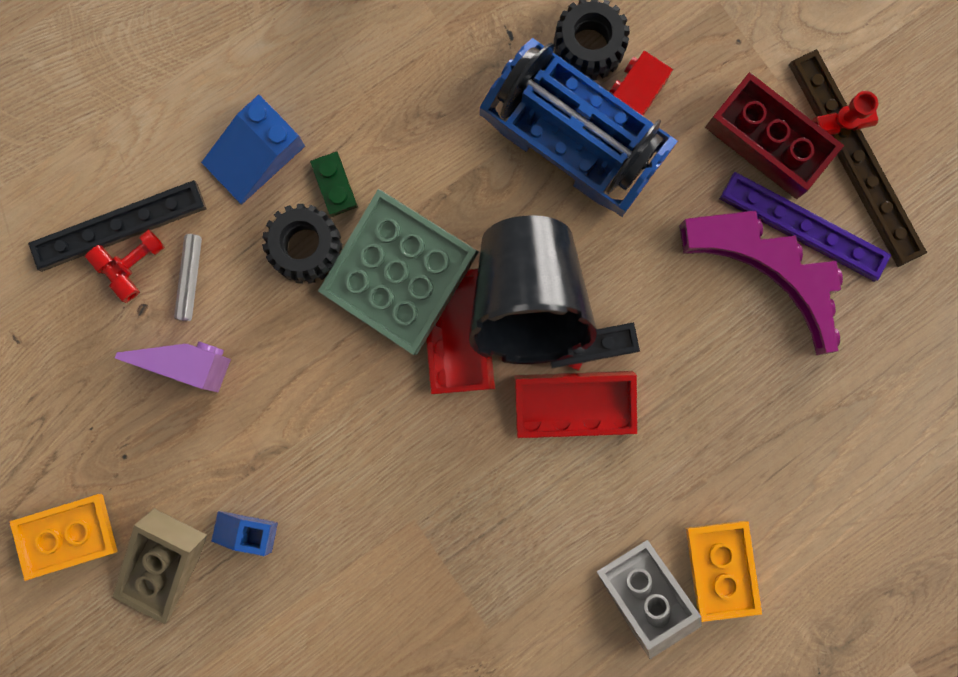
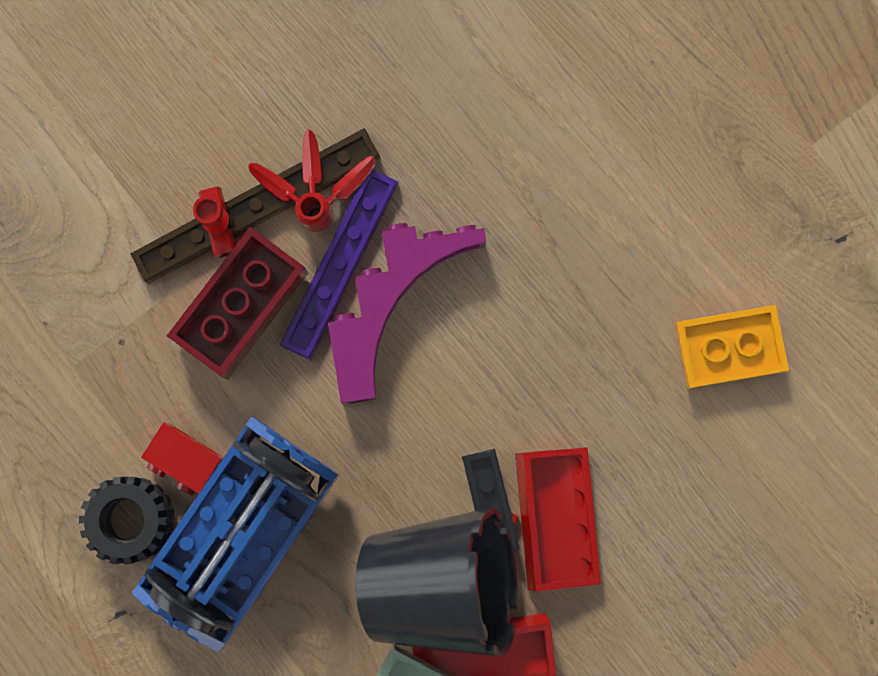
camera: 95 degrees left, 0 degrees up
light grey slope [597,540,702,659] -> none
none -> red plant [248,129,375,232]

